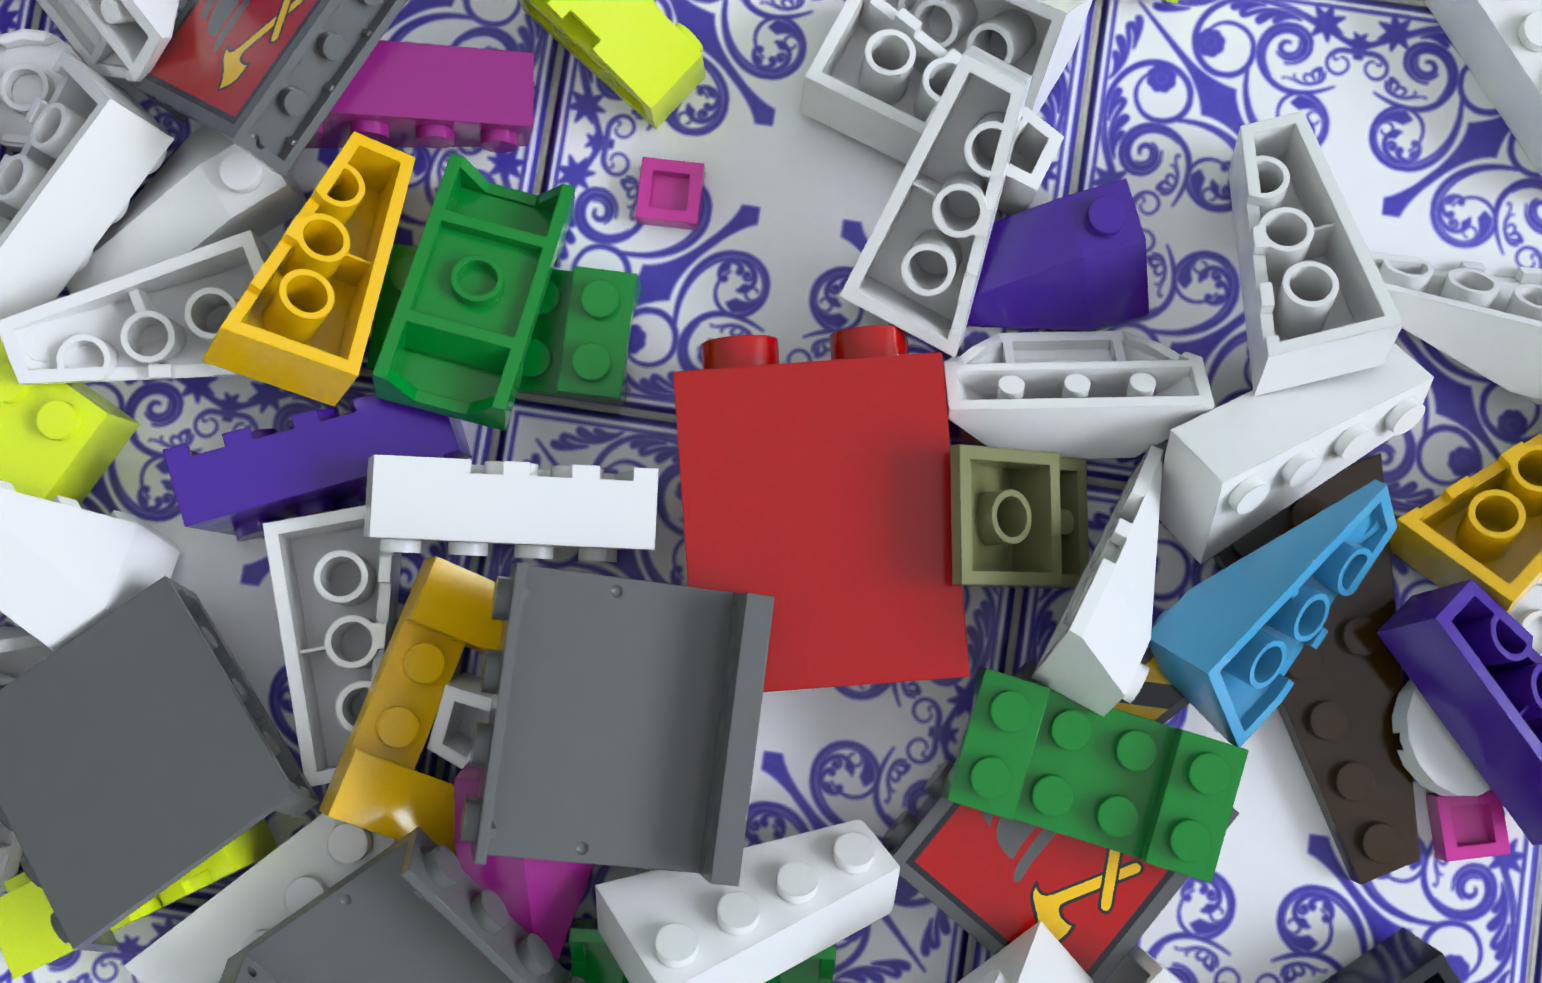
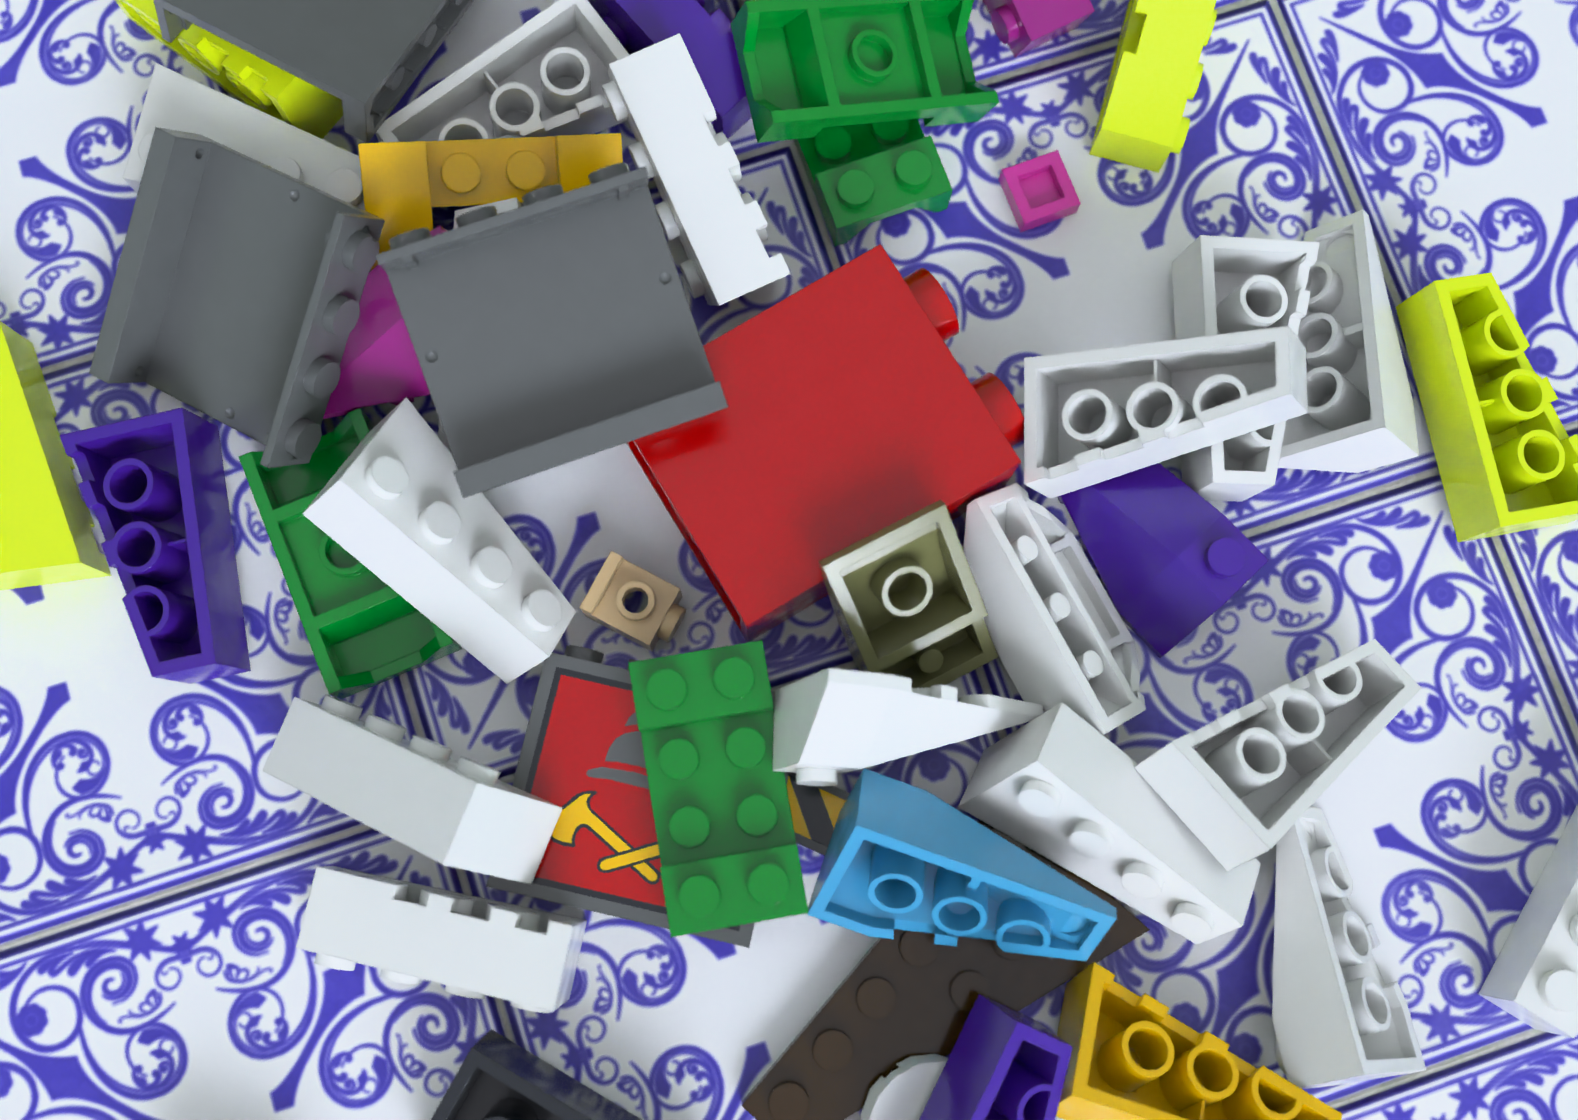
camera: 55 degrees right, 5 degrees down
none -> tan brick [579,551,686,652]

